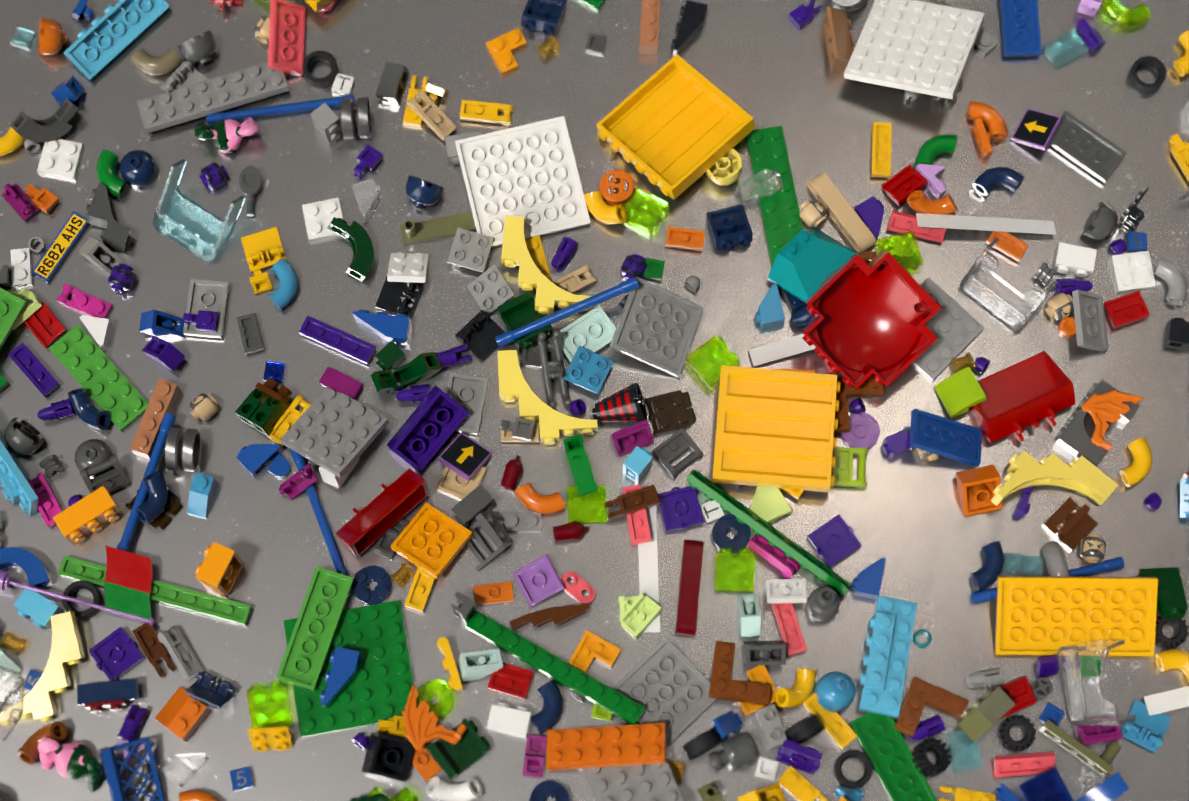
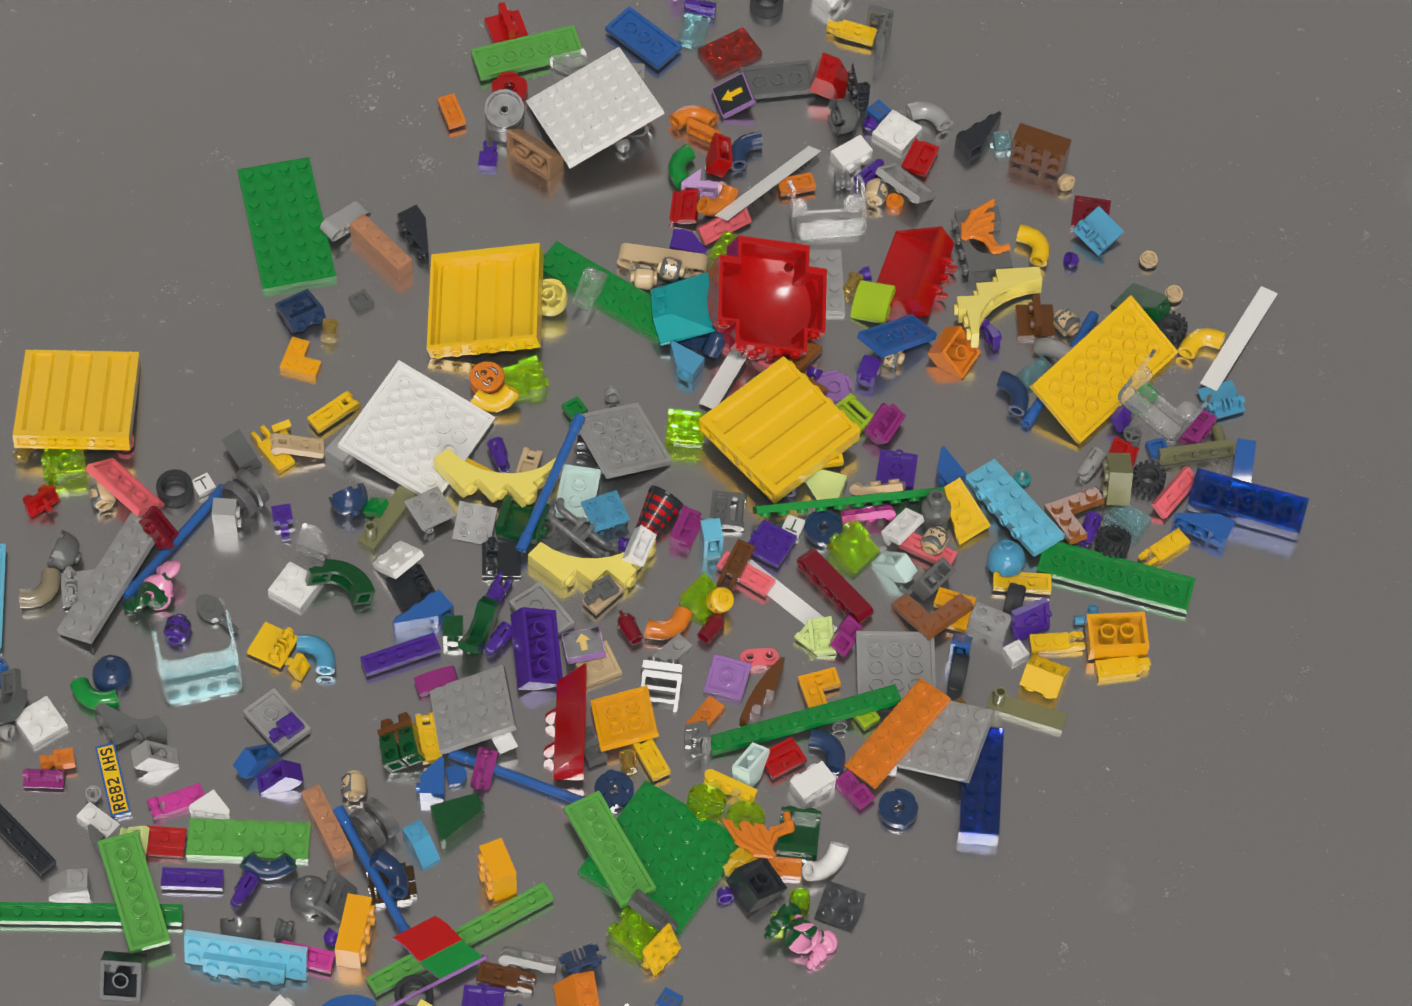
camera: 50 degrees left, 15 degrees down
dark purple head [108,263,136,293] -> none
dark grey plate [237,313,264,354] -> none
clear blue plate [263,361,286,384] -> none
blue slope [320,647,362,708] -> none
dark grey hinge [451,484,497,529] -> none
green slope [563,434,598,496] -> none
dark purple head [620,254,647,281] -> none
dark brown plate [644,390,696,436] -> none
orange plate [665,226,705,251] -> none
dark blue plate [706,204,753,251] -> none
dark grey piece [708,732,759,770] -> none
yellow cylinder [775,668,817,708] -> none
black tyre [834,750,873,789] -> none
yellow plate [871,122,892,178] -> none
none -> dark red bracket [138,506,179,550]
none -> green plate [362,497,389,517]
none -> dark green slope [430,793,485,849]
none -> white slope [622,525,657,567]
none -> dark grey hinge [627,889,679,933]
none -> head [657,256,685,282]
none -> clear neon green plate [686,784,727,821]
none -> clear red plate [698,27,762,78]
none -> red slope [705,132,733,178]
none -> yellow head [706,587,734,614]
none -> red slope [809,52,849,100]
none -> magenta slope [829,615,863,657]
none -> tan plate [850,479,906,496]
none -> magenta hinge [863,403,906,445]
none -> head [921,526,949,555]
none -> yellow wing [943,478,991,546]

